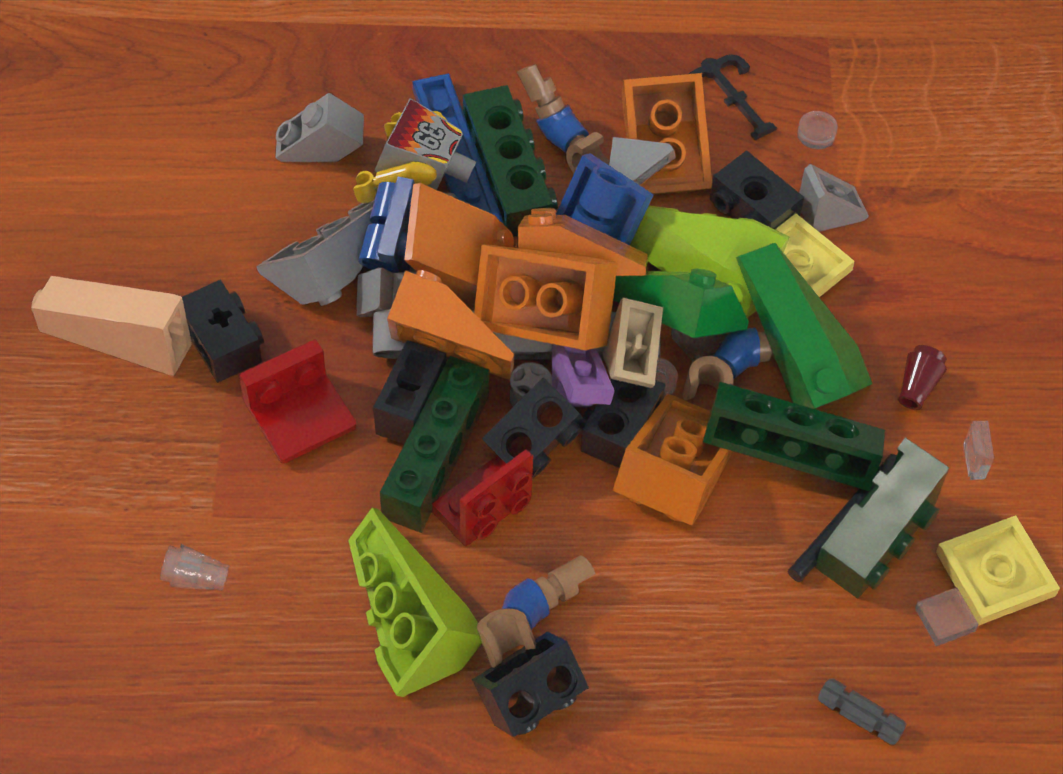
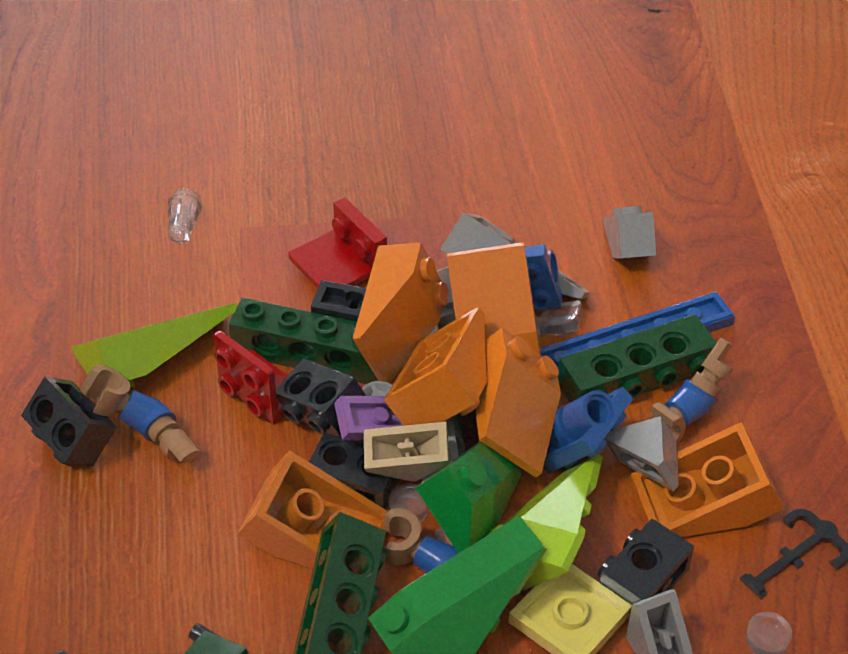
camera: 85 degrees right, 10 degrees down
light nougat slope [31,276,192,376] -> none
black brick [182,279,264,383] -> none
torso [353,98,477,203] -> none

